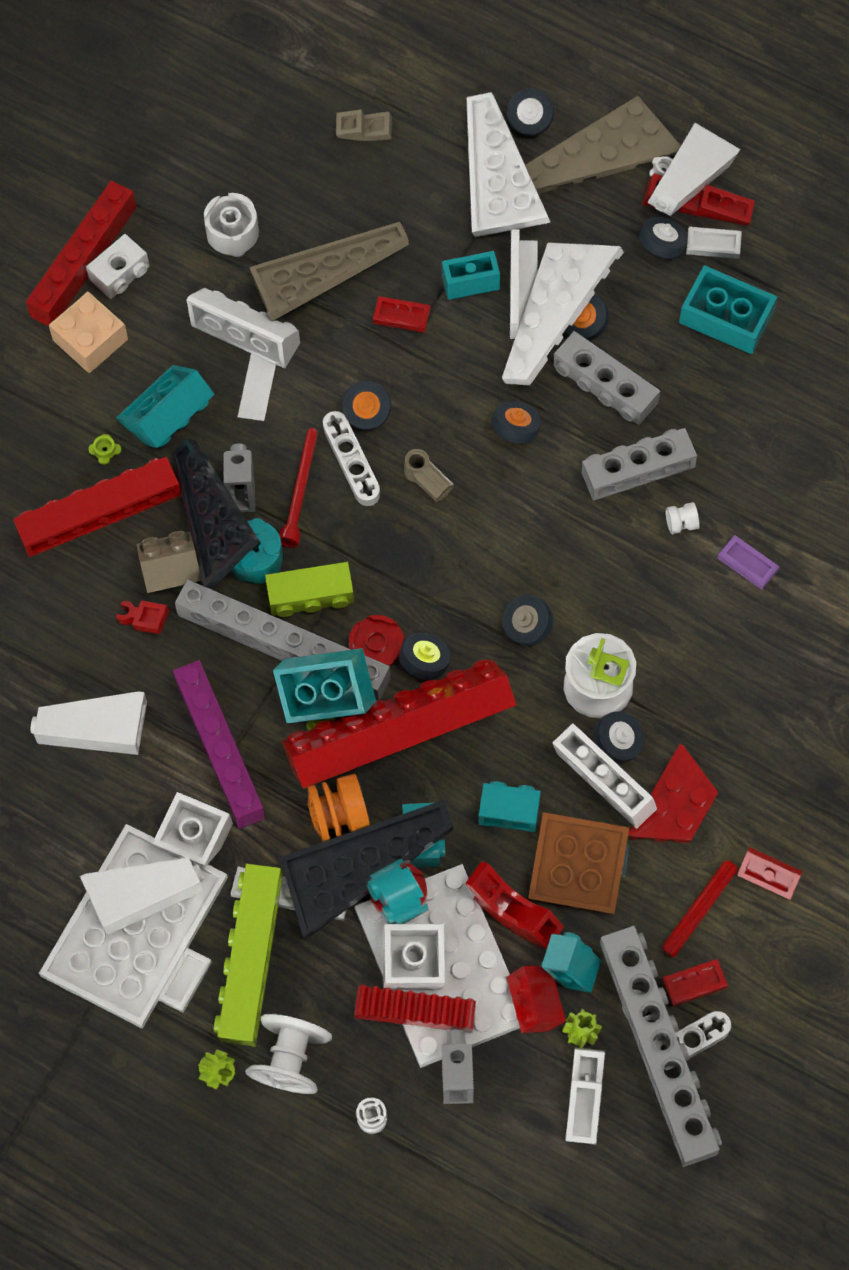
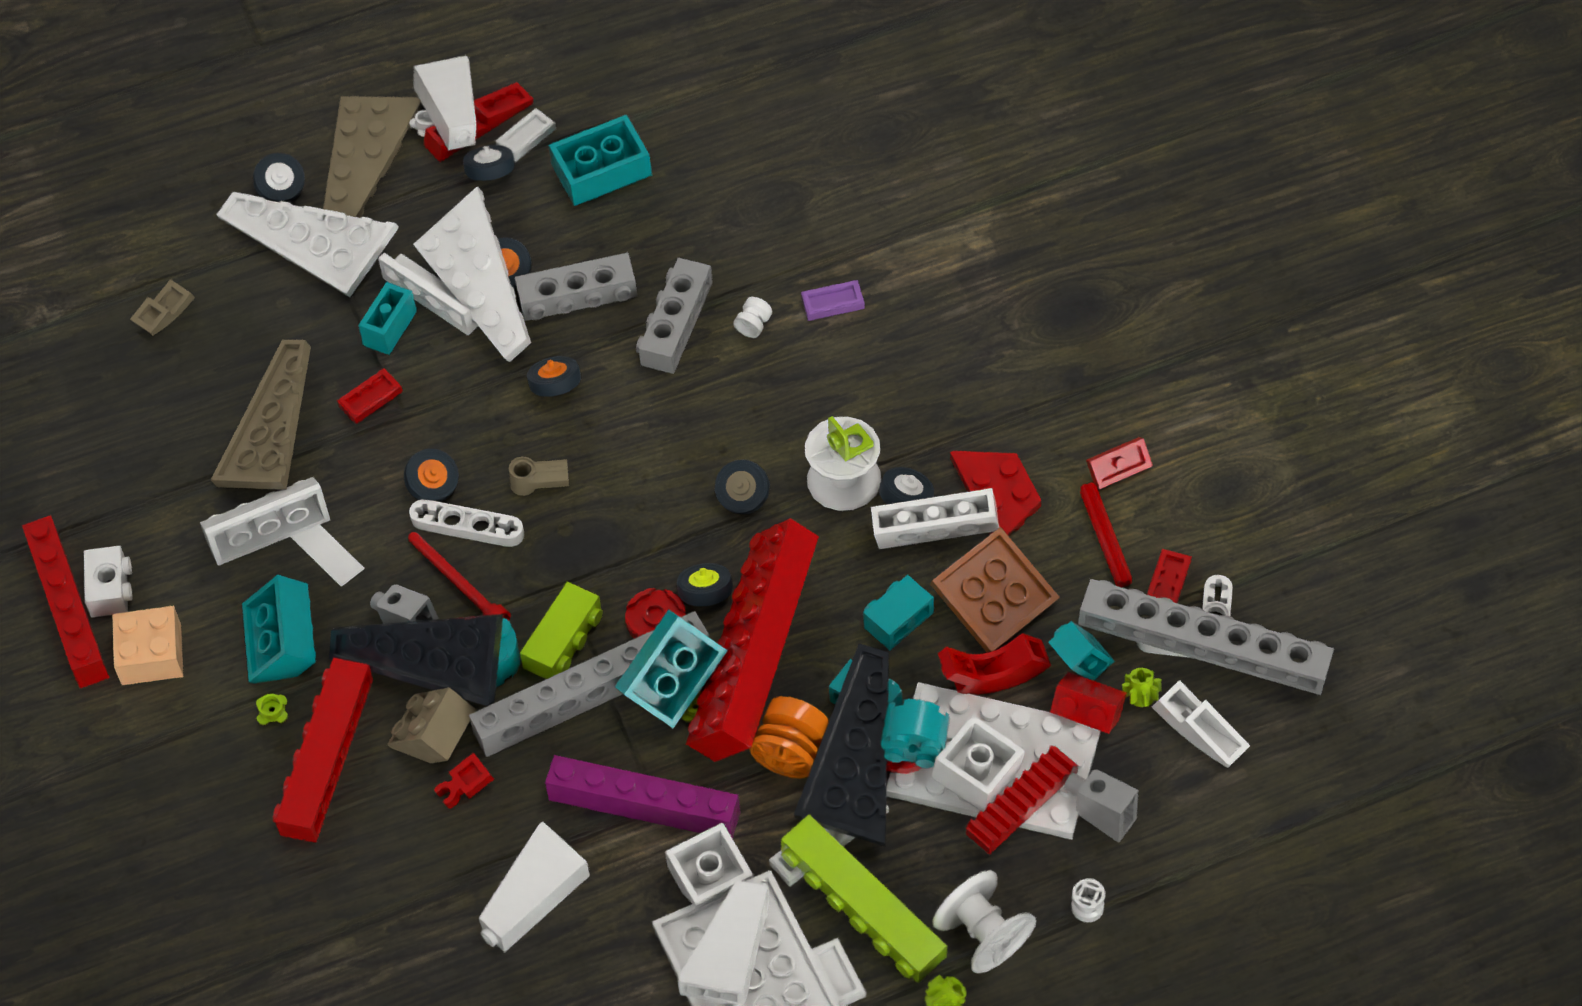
camera: 50 degrees left, 10 degrees down
white brick [204,193,259,257] -> none

